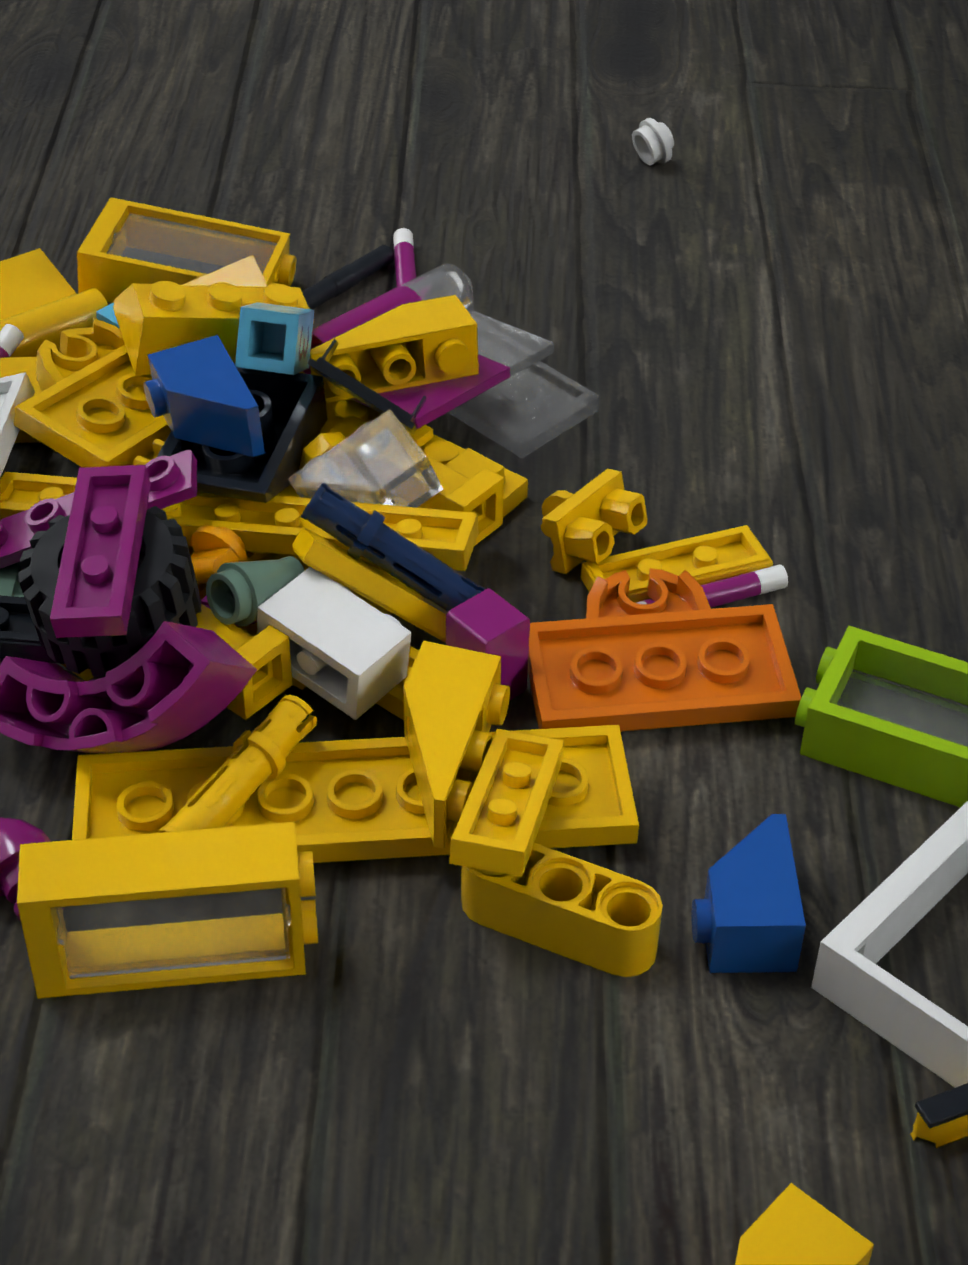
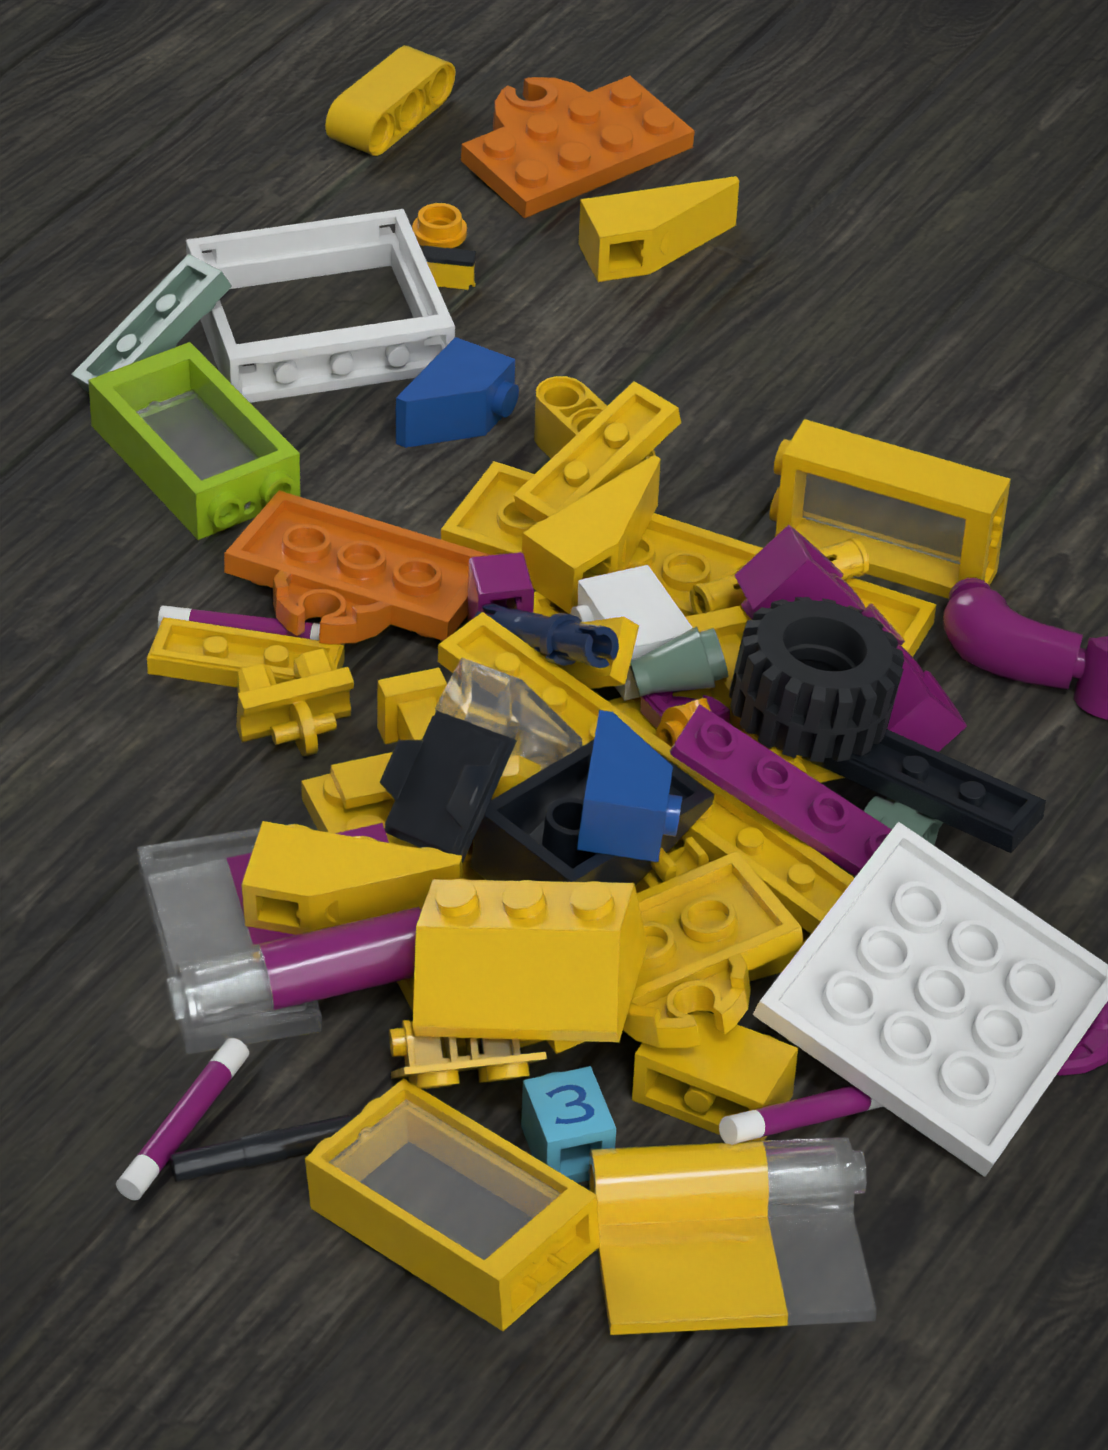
camera: 150 degrees left, 0 degrees up
magenta plate [50,465,151,638] -> none
medium azure brick [235,302,315,375] -> none

